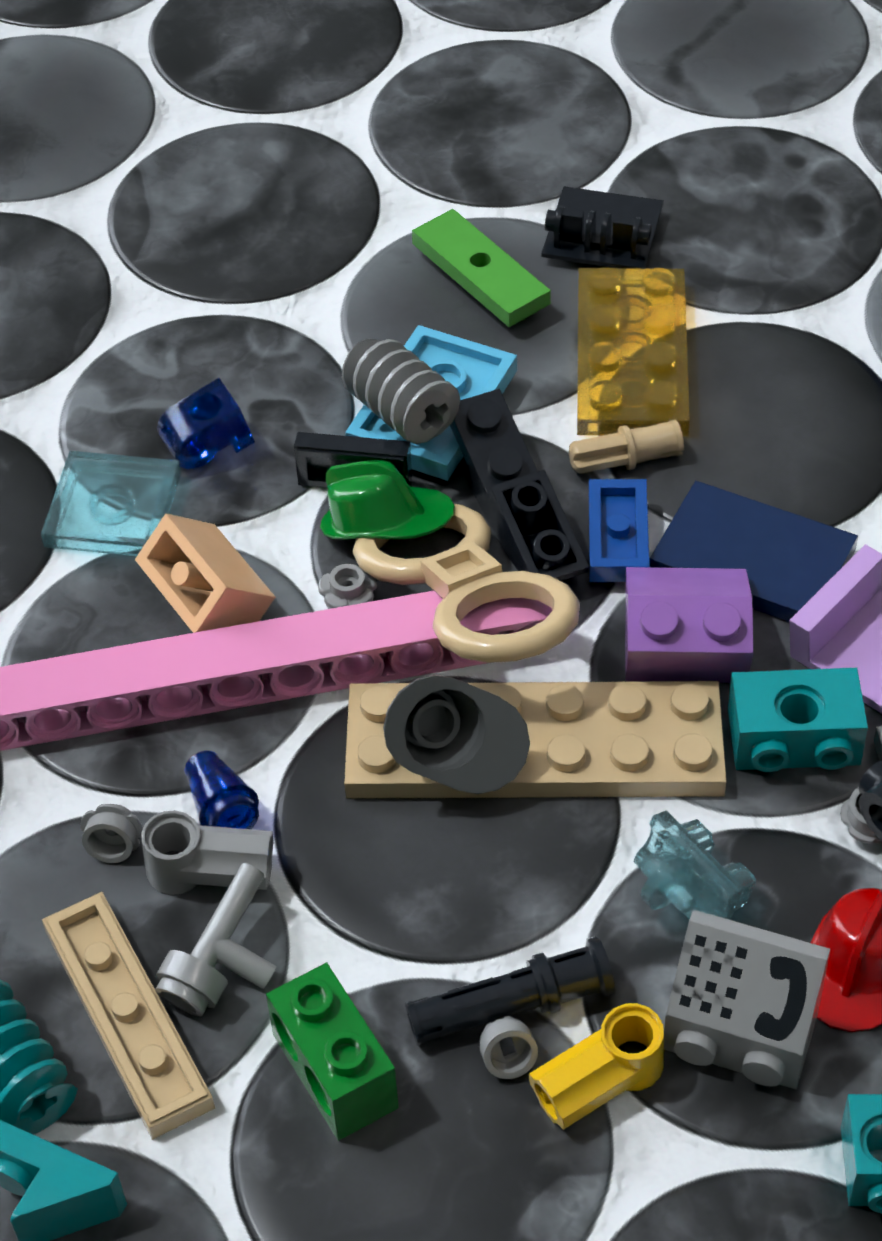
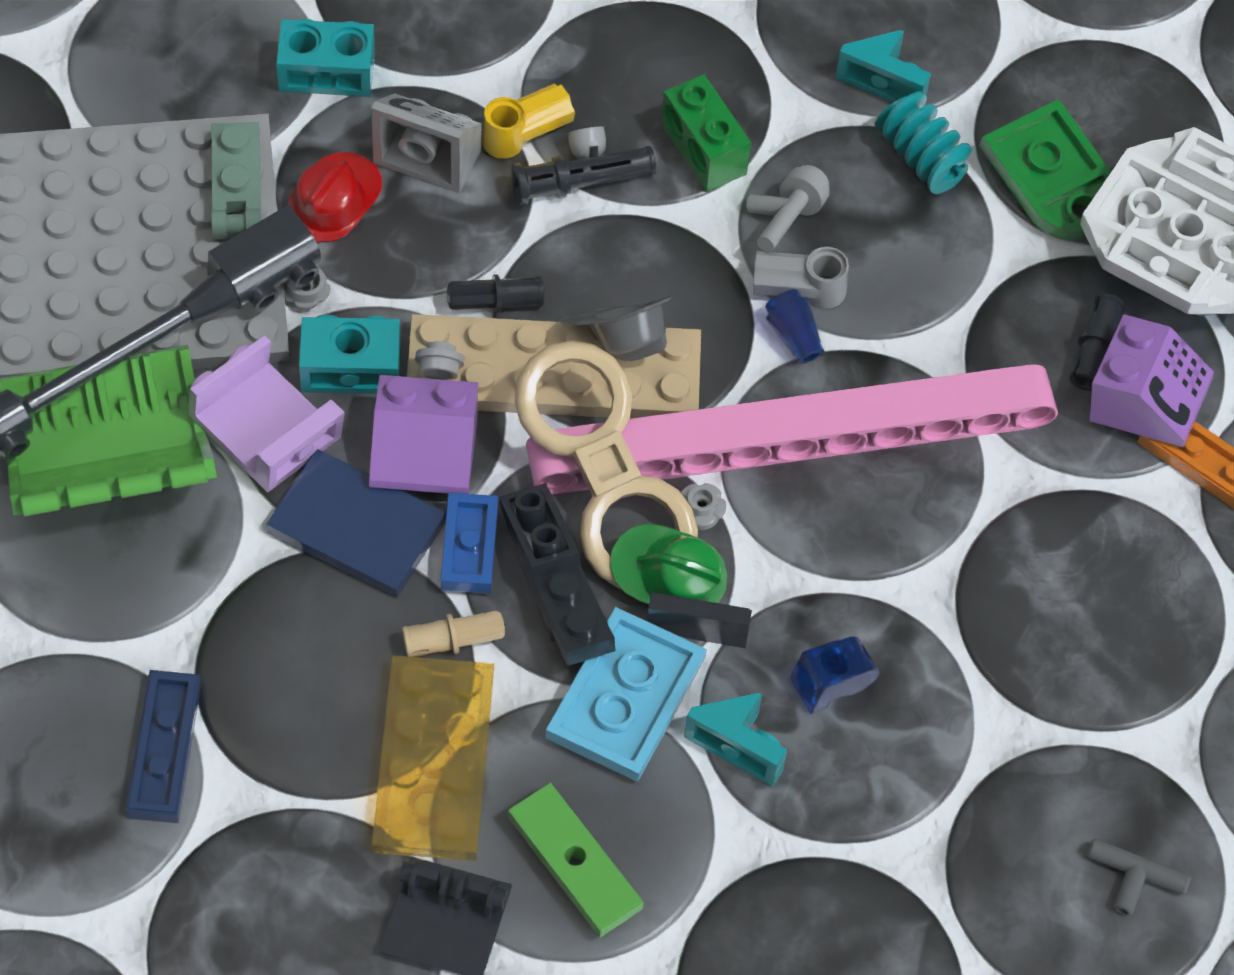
camera: 175 degrees right, 10 degrees up
clear light blue tile [41,451,181,556] -> none
tan tile [42,892,215,1140] -> none
light grey plate [80,804,143,863] -> none
light nougat brick [135,513,276,633] -> none
light grey piece [341,339,460,444] -> none
clear light blue hips [633,810,756,920] -> none
none -> light grey plate [415,341,465,380]
none -> black axle [447,274,544,313]
none -> teal slope [684,693,787,787]

